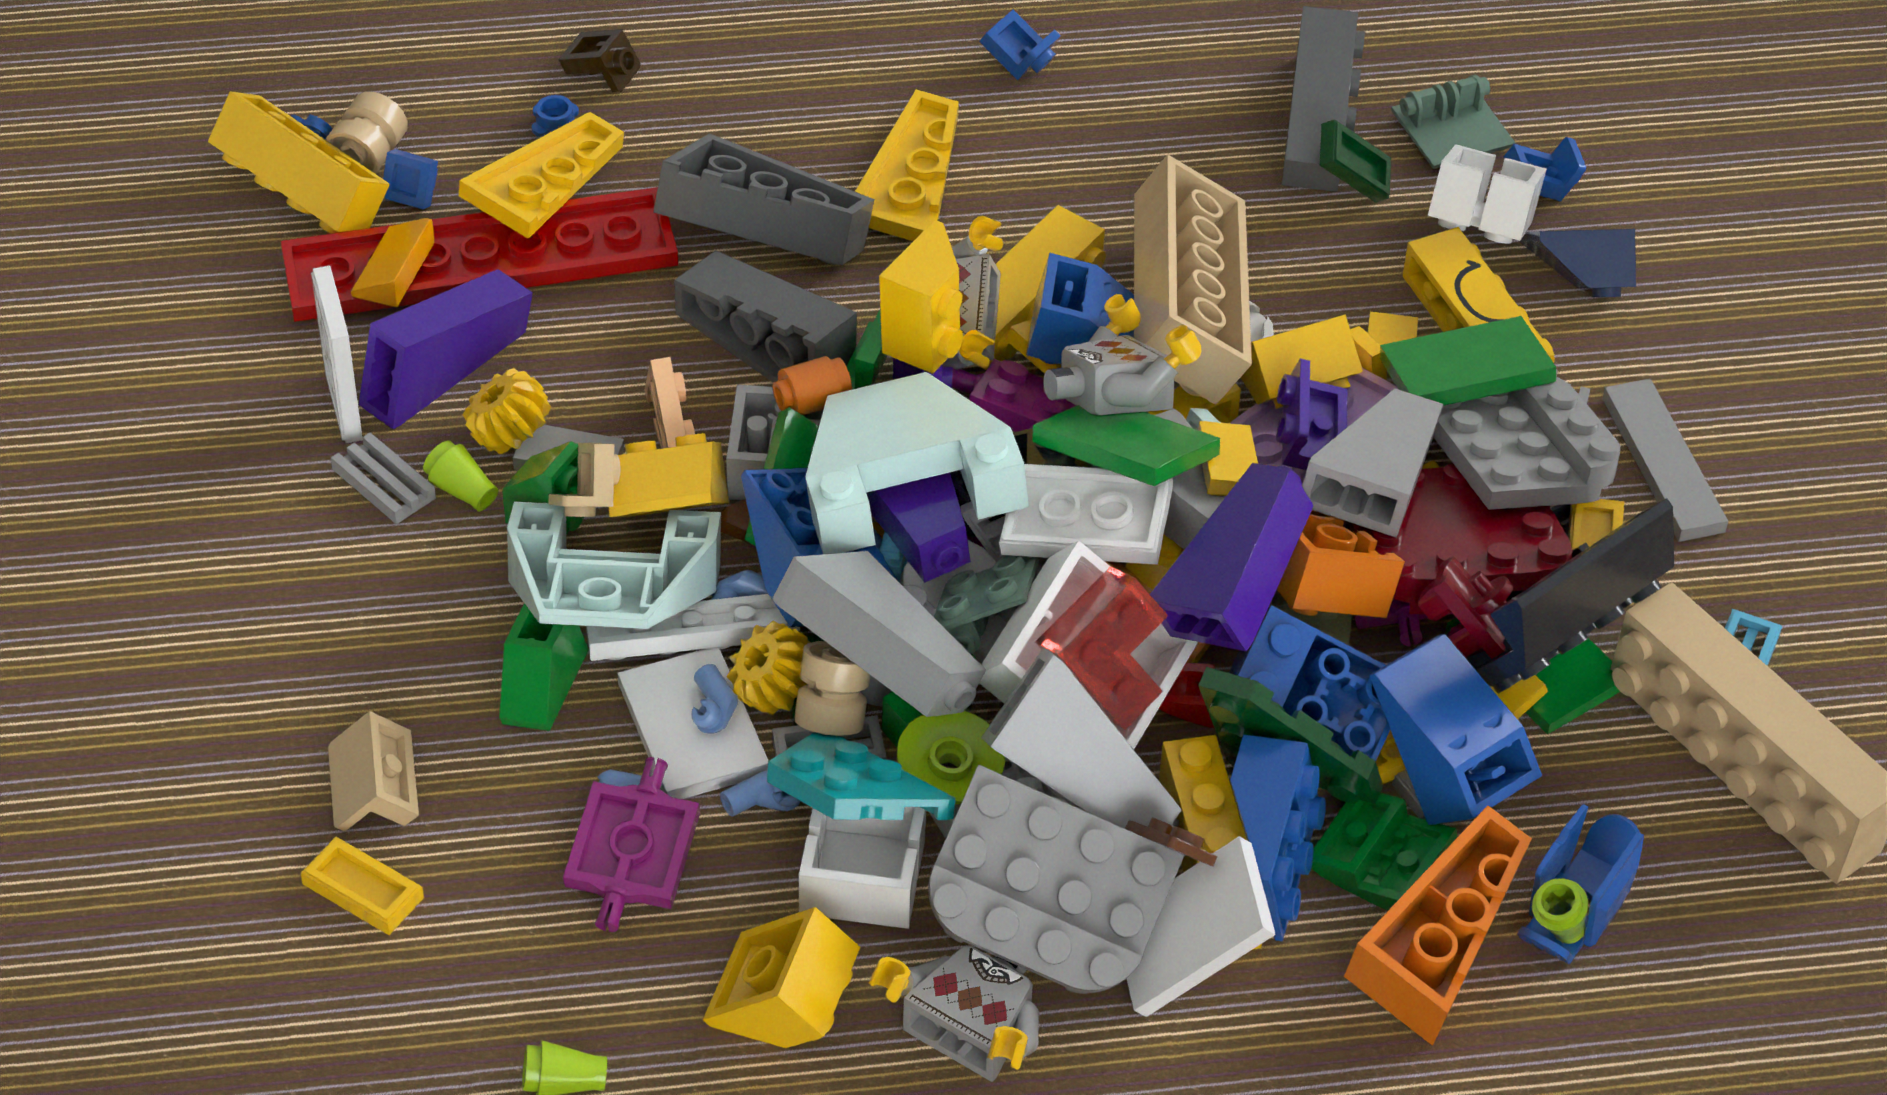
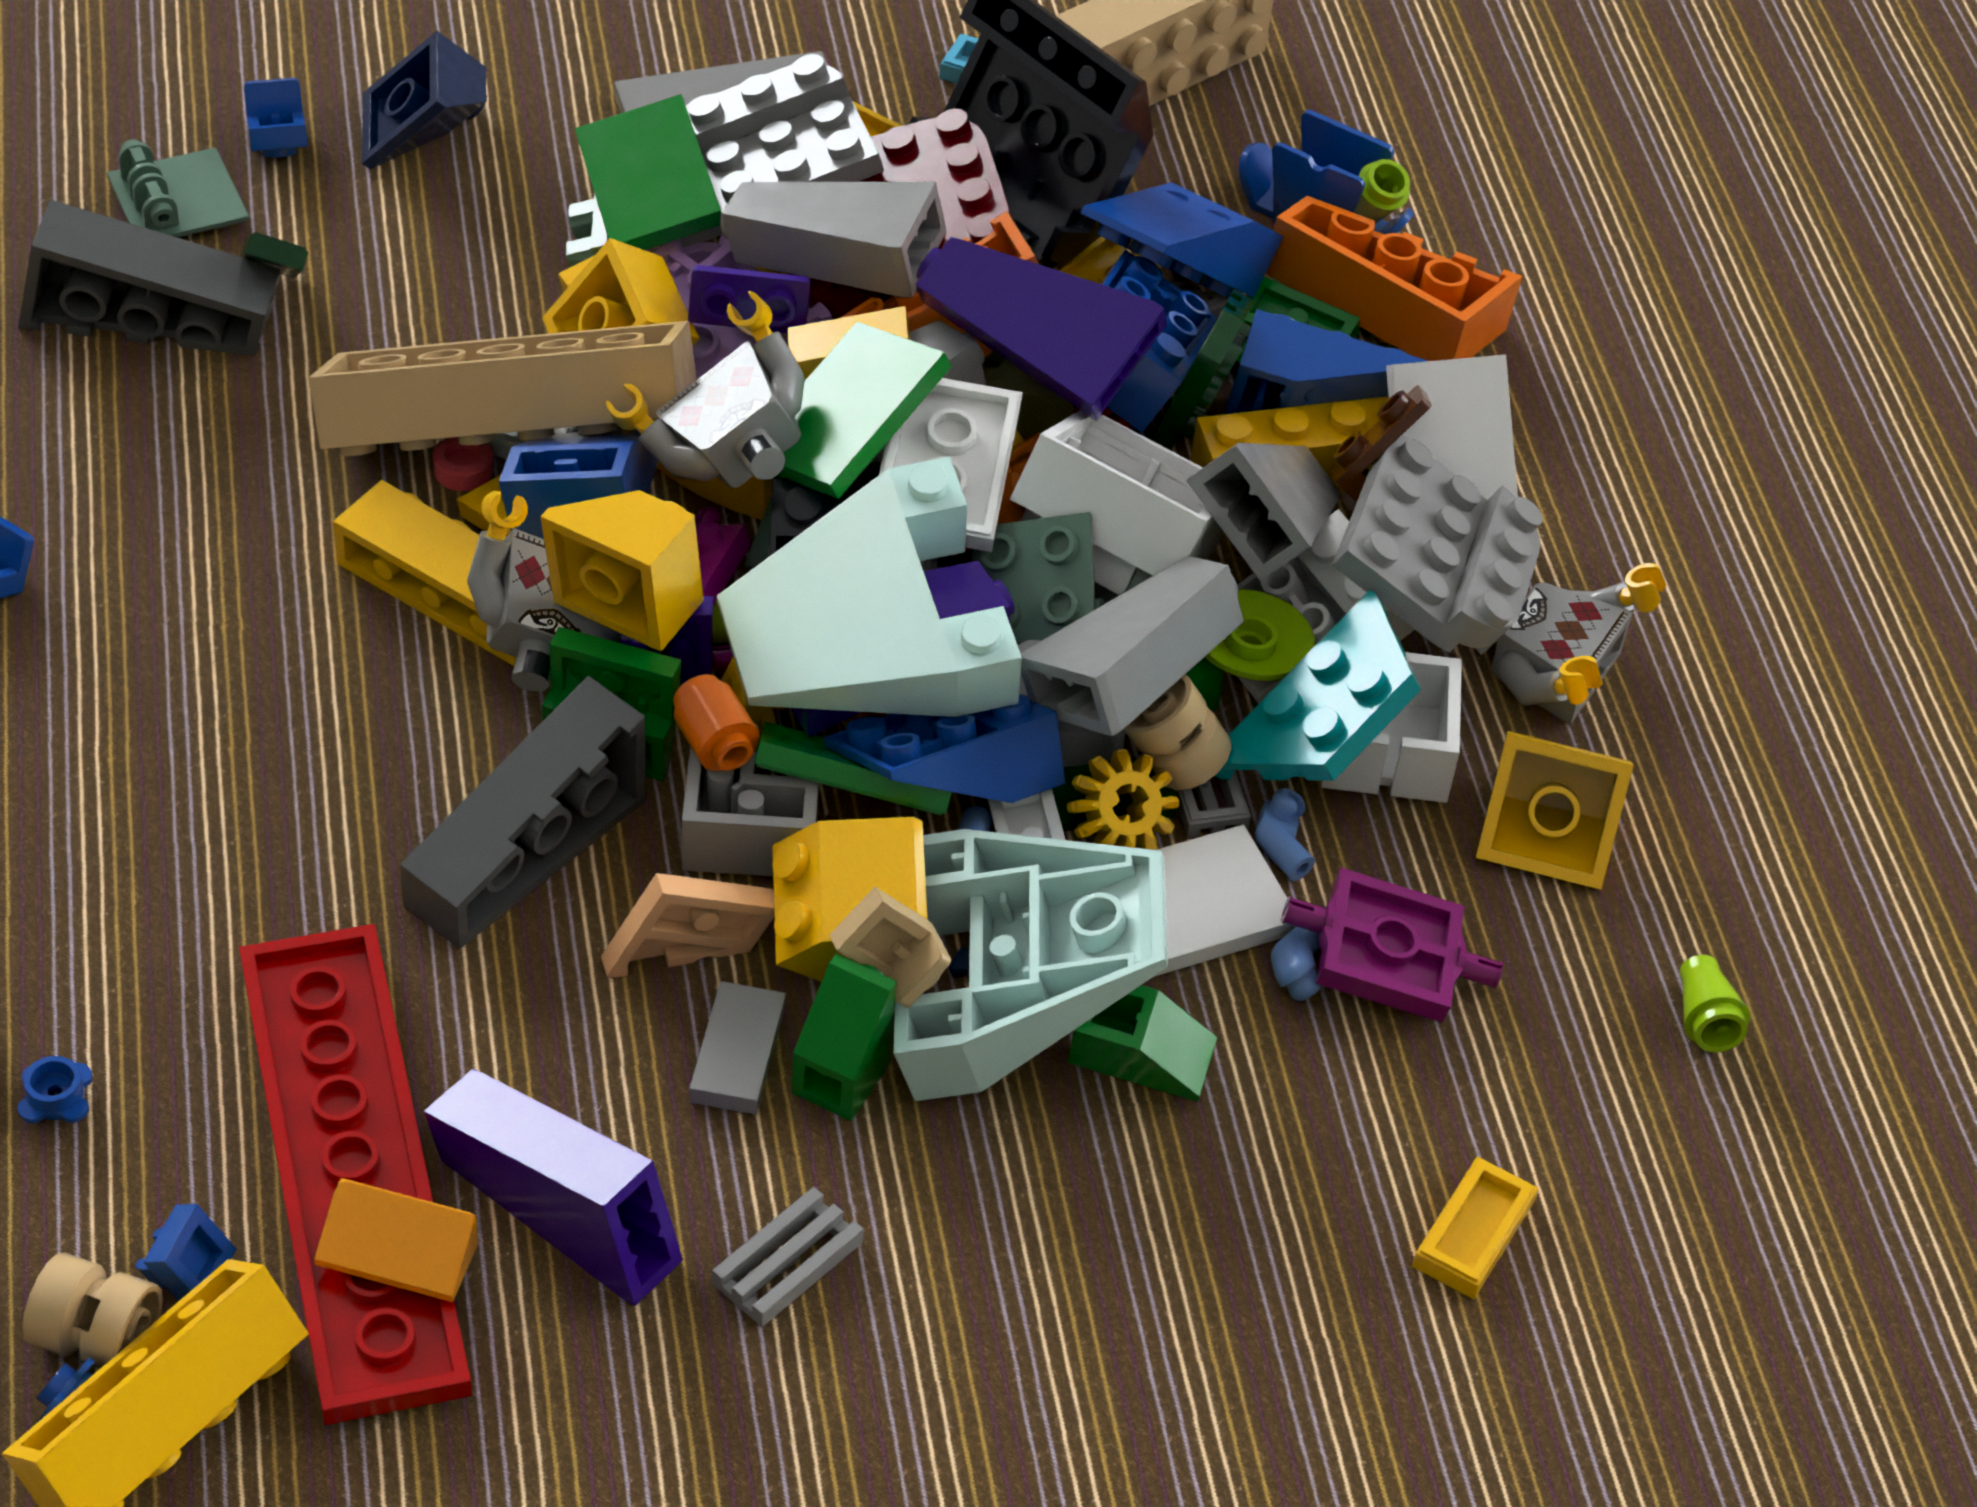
camera: 95 degrees left, 0 degrees up
white tile [311,266,363,444] -> none
tan panel [328,711,419,831] -> none
lime cone [423,440,498,512] -> none
yellow wing [458,112,624,239] -> none
yellow gear [463,368,551,454] -> none
dark grey wedge [654,133,875,265] -> none
medium blue arm [691,664,738,734] -> none
yellow wing [855,89,959,241] -> none
clear red brick [1035,566,1168,730] -> none
yellow tile [1367,311,1418,345] -> none
yellow brick [1403,227,1555,363] -> none
dark red hips [1418,555,1513,659] -> none
white piece [1428,144,1547,244] -> none

